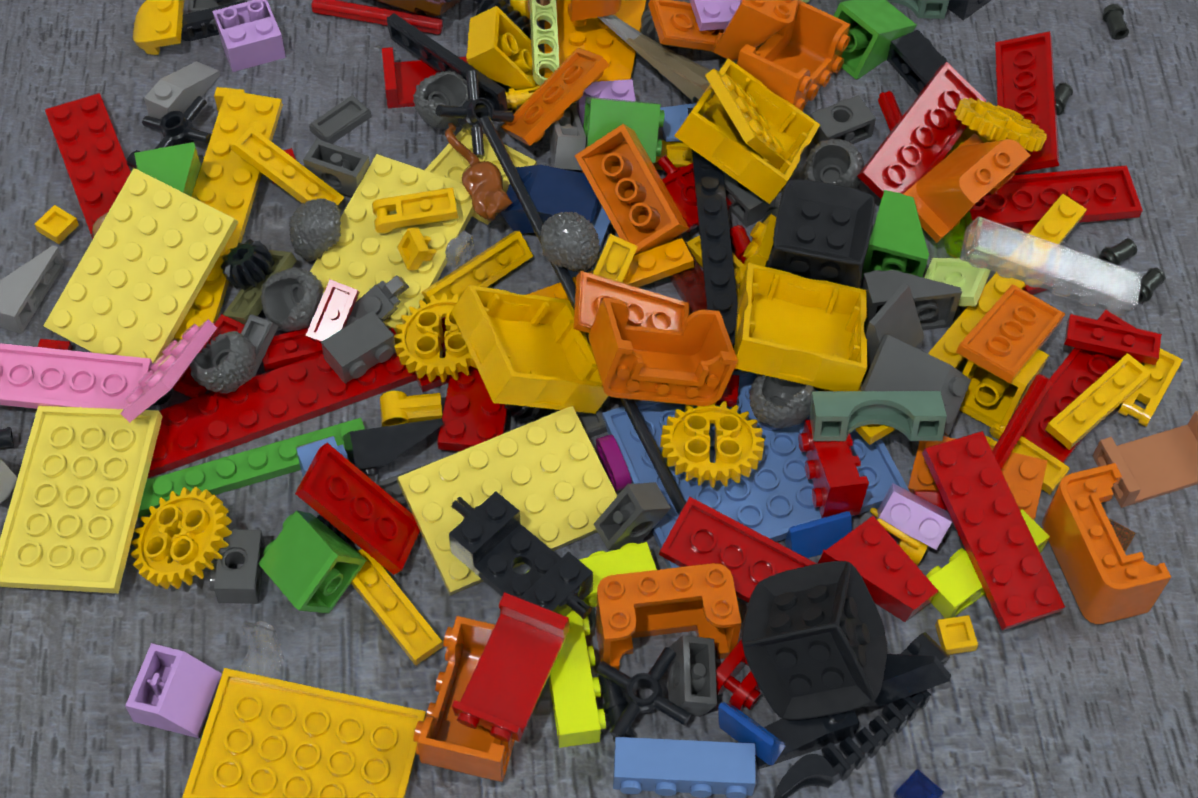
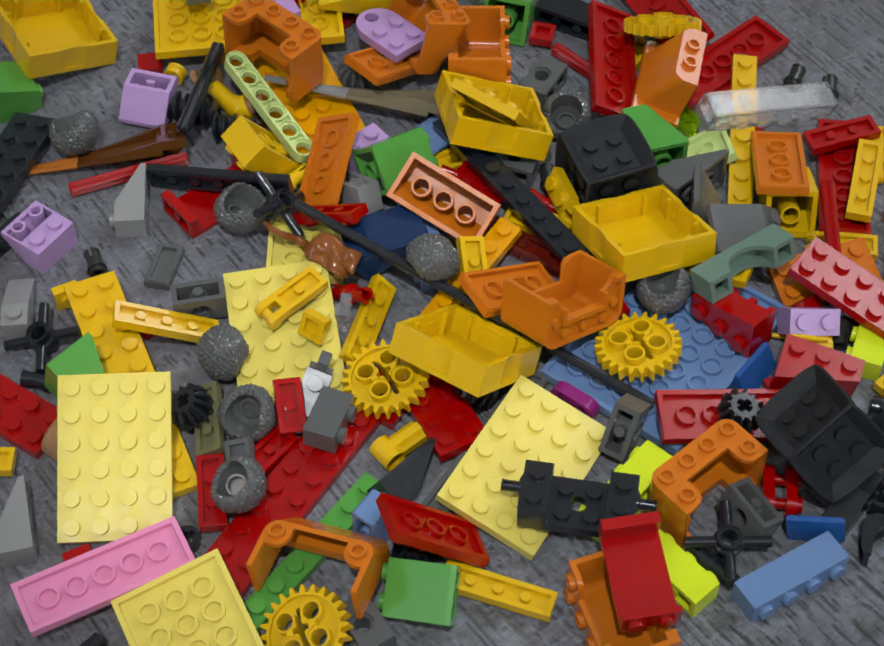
camera: 30 degrees left, 5 degrees down
bright pink plate [120,319,217,423] -> none
none -> pearl dark grey pin [83,247,107,277]
none -> light grey slope [109,163,149,238]
none -> orange windscreen [246,517,390,619]
none -> red plate [293,203,369,227]
none -> red pin [331,283,374,304]
none -> red plate [529,21,557,48]
none -> black gear [716,388,764,434]
none -> pearl dark grey pin [832,315,853,351]

